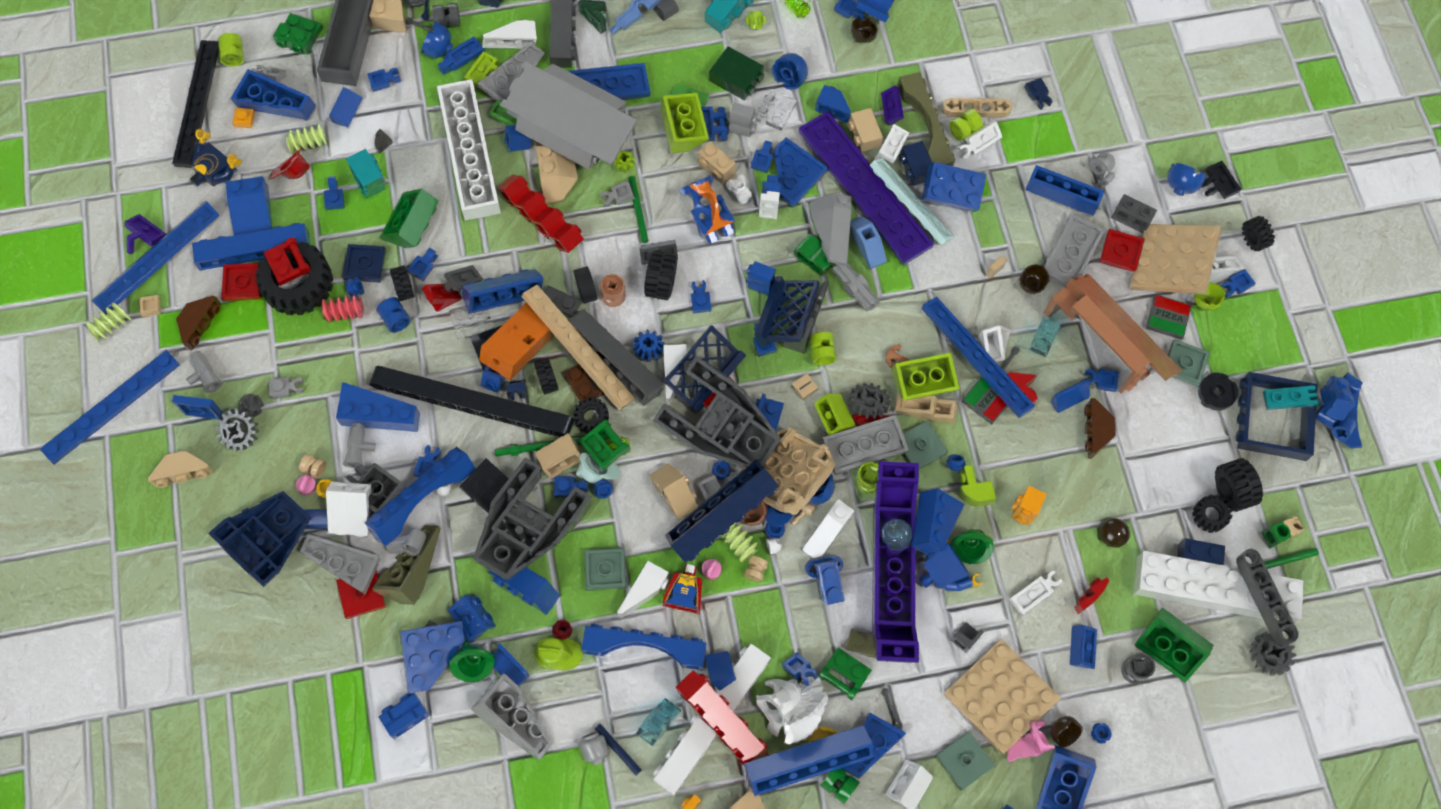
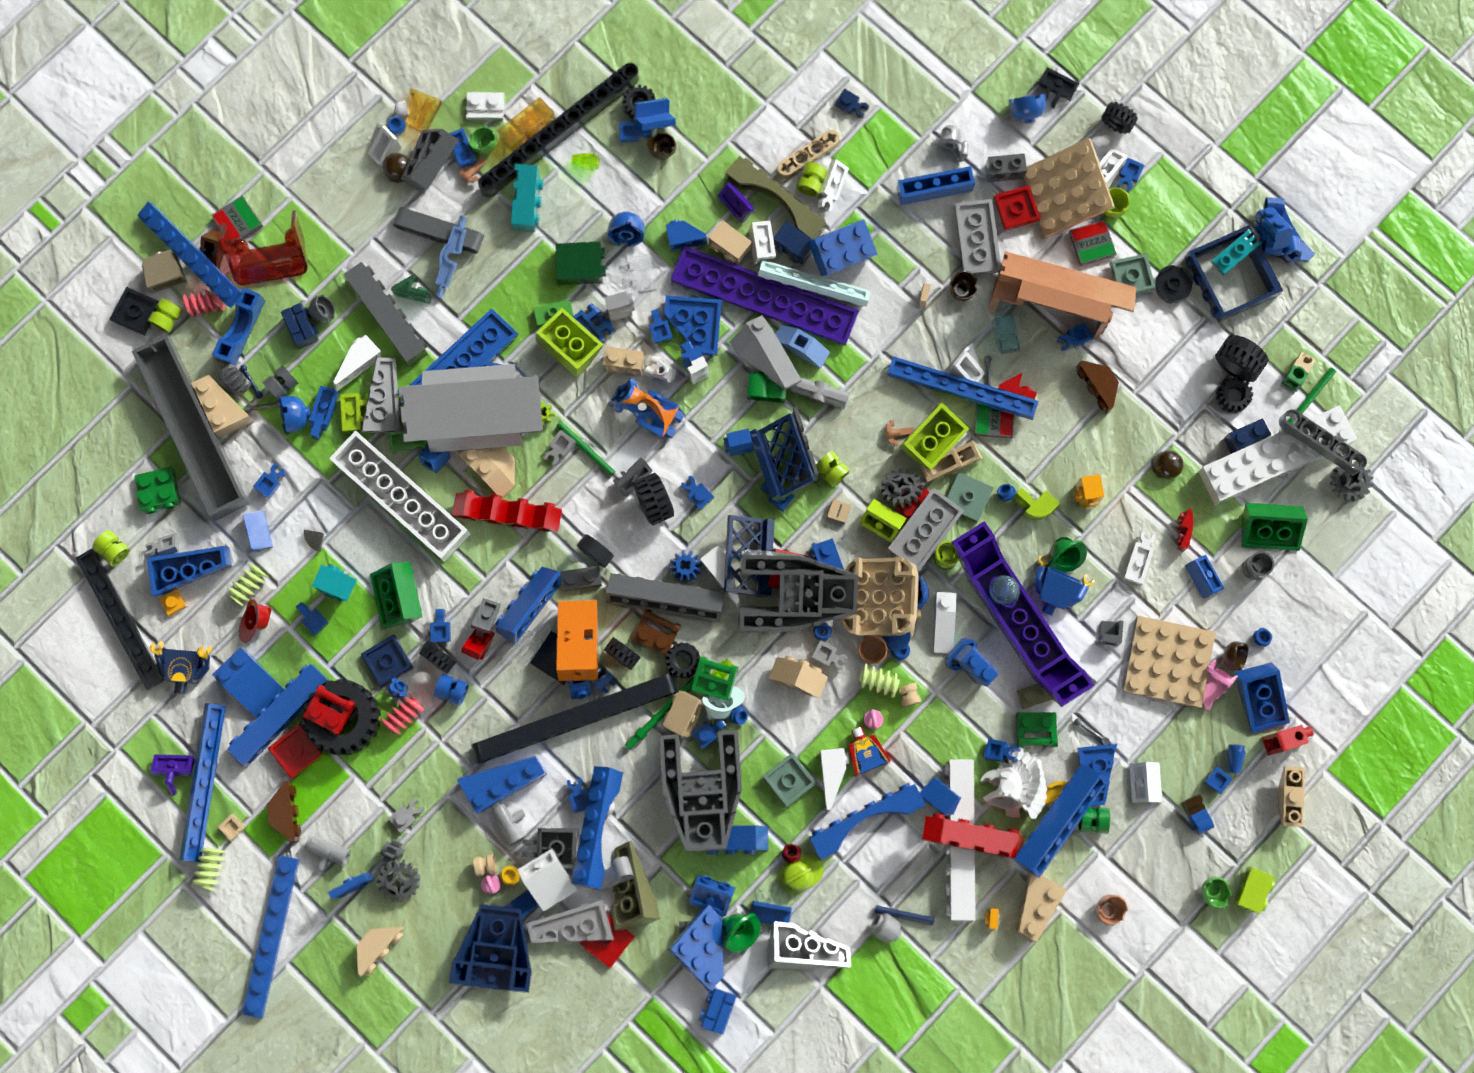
camera: 30 degrees left, 10 degrees up
black plate [459,458,509,513] -> none
tan plate [521,285,635,411] -> none
nougat wheel [600,274,626,307] -> none
clear light blue slope [636,698,682,746] -> none
dark blue brick [665,459,779,563] -> none
lime gear [745,11,766,29] -> none
white hinge [766,538,782,555] -> none
blue wedge [912,488,964,554] -> none
sand green plate [936,732,995,790] -> none
blue slope [1051,379,1090,413] -> none

